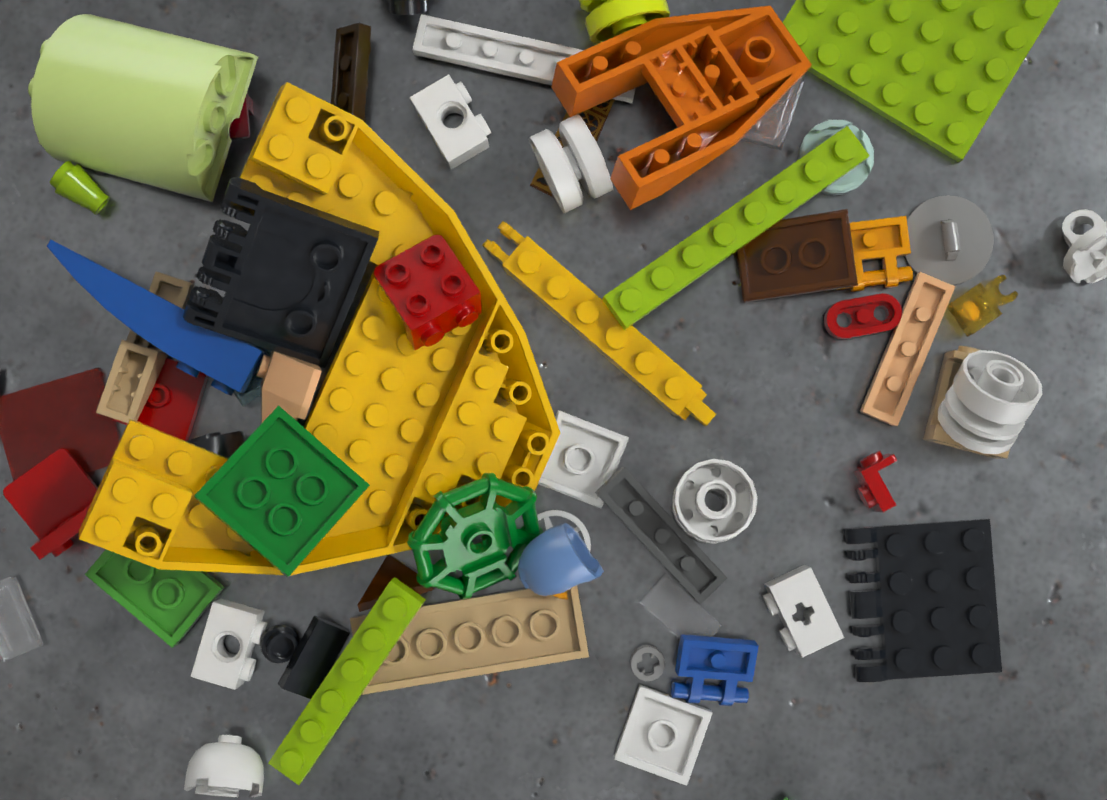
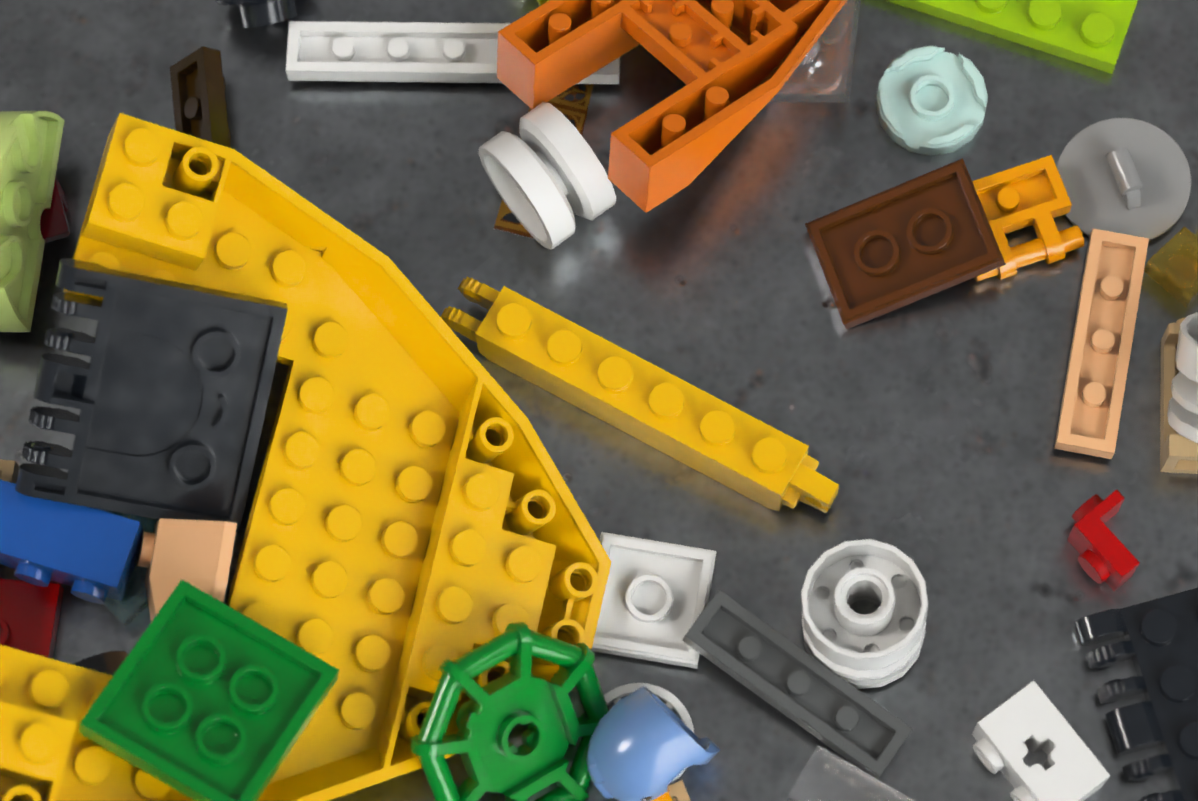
camera: 10 degrees left, 15 degrees down
red bracket [374,235,482,350] -> none
white brick [410,74,491,170] -> none
lime plate [602,126,870,330] -> none
red plate [824,293,902,339] -> none

